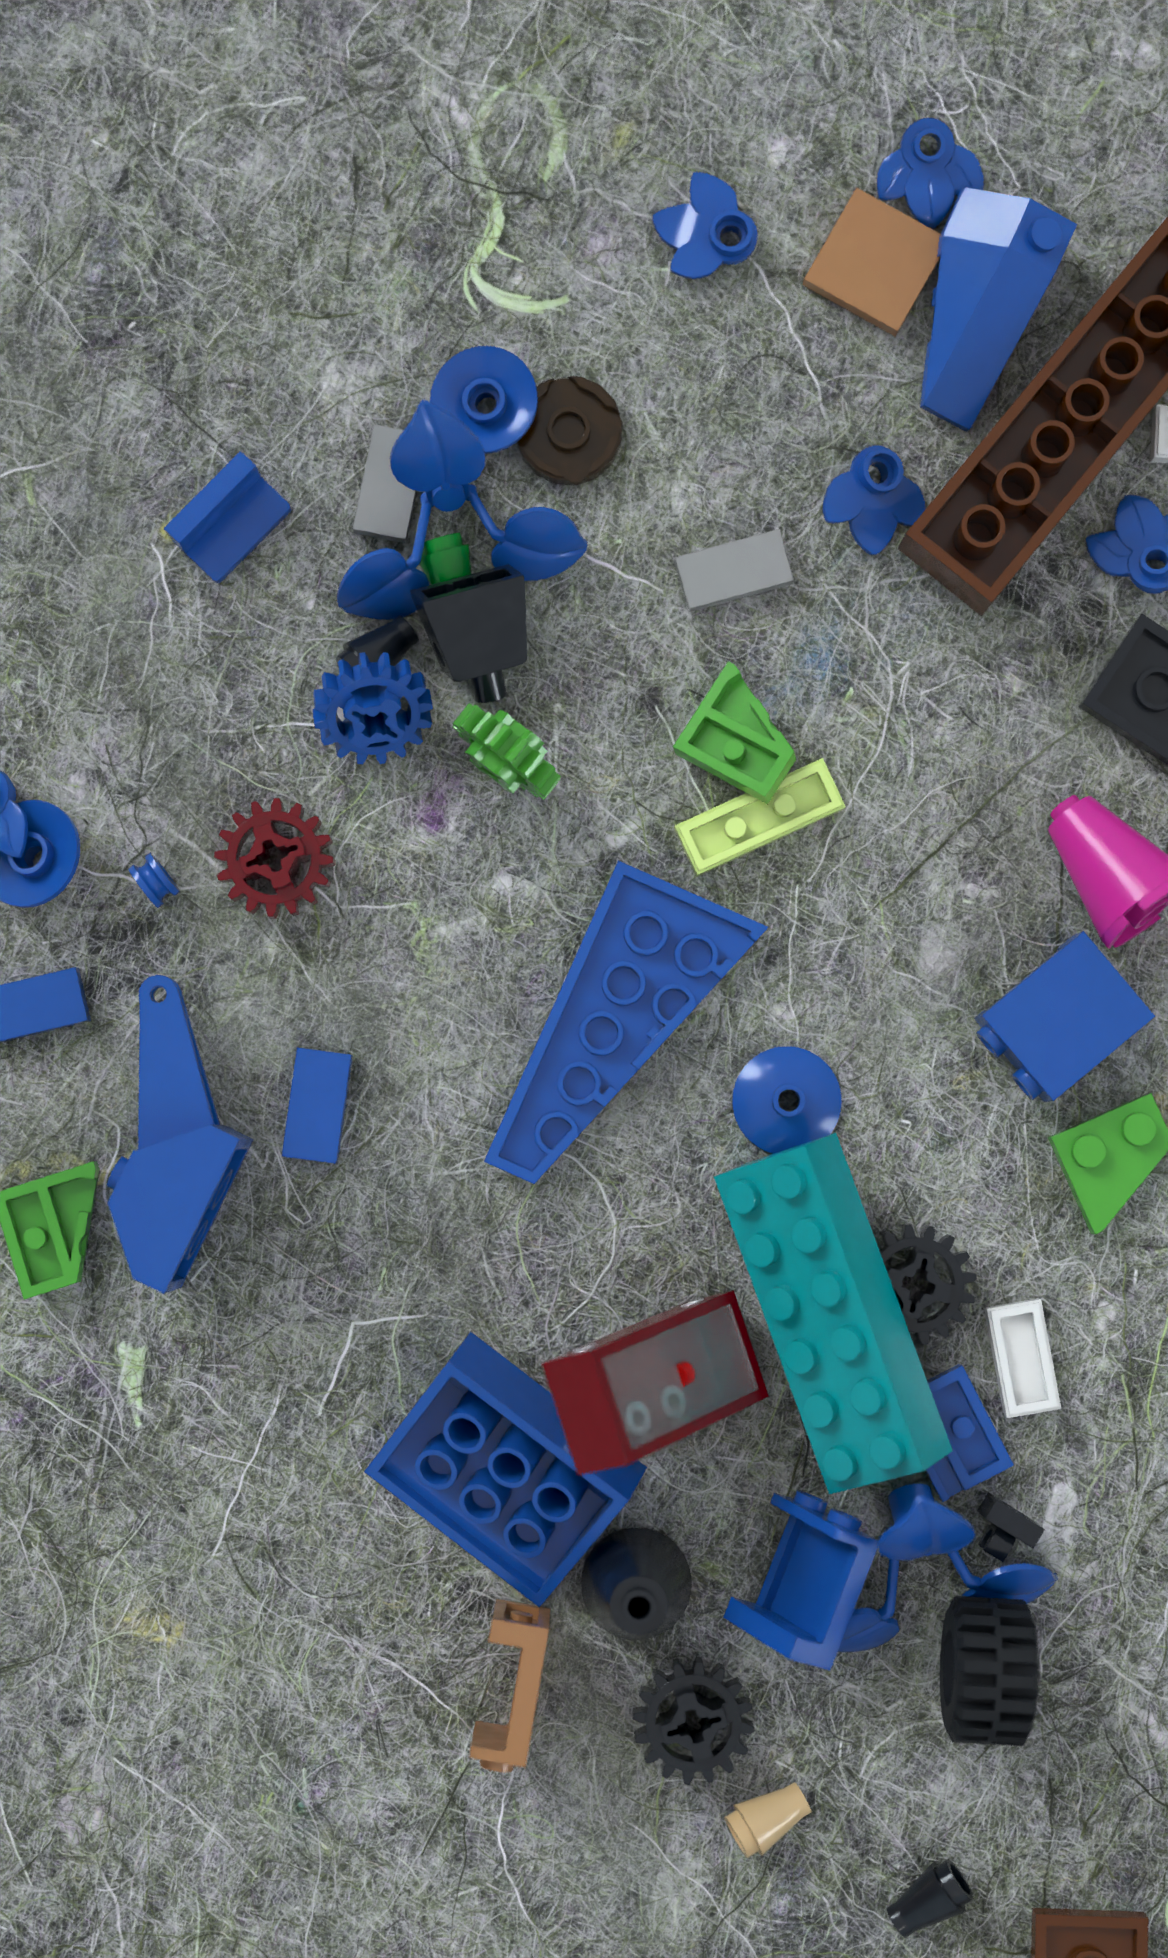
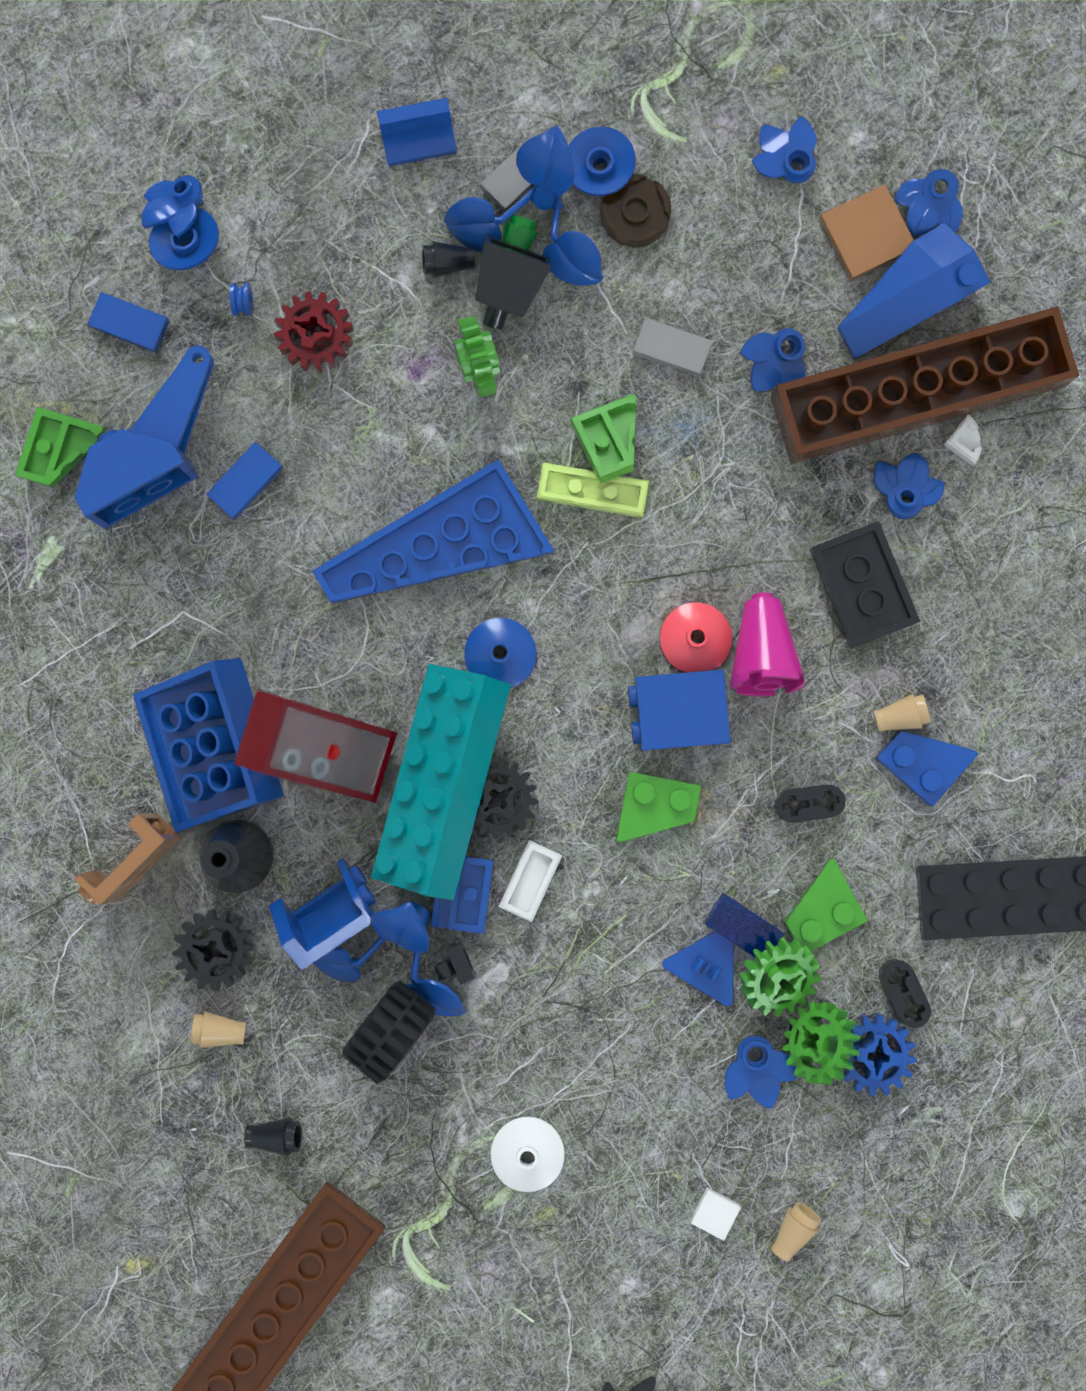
camera: 35 degrees right, 0 degrees up
blue gear [313,652,433,765] -> none
none -> coral dish [660,602,732,673]

